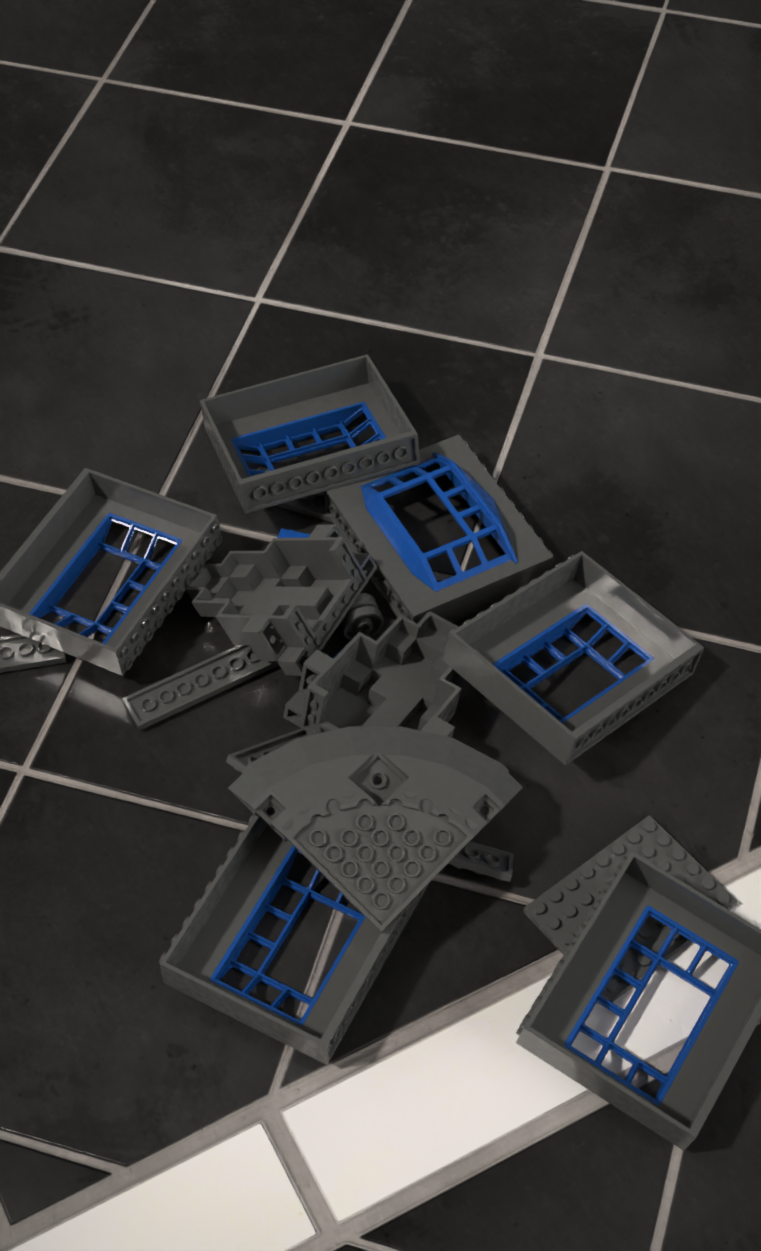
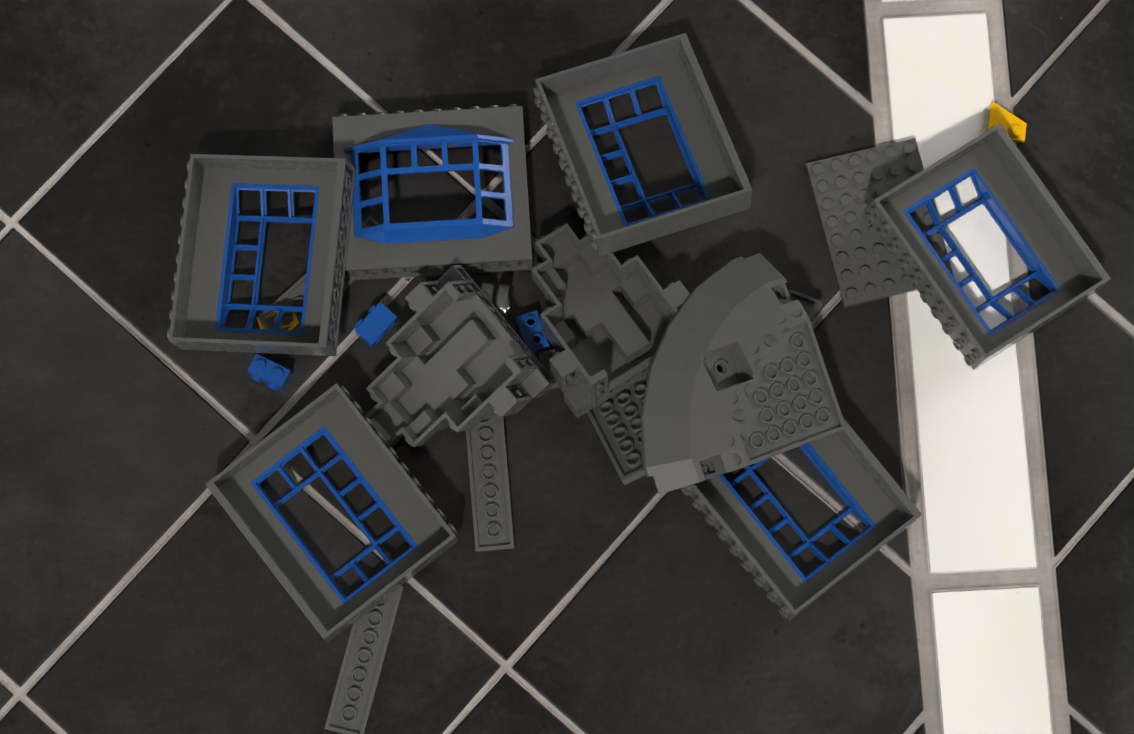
camera: 70 degrees left, 25 degrees up
none -> blue brick [247,354,292,392]

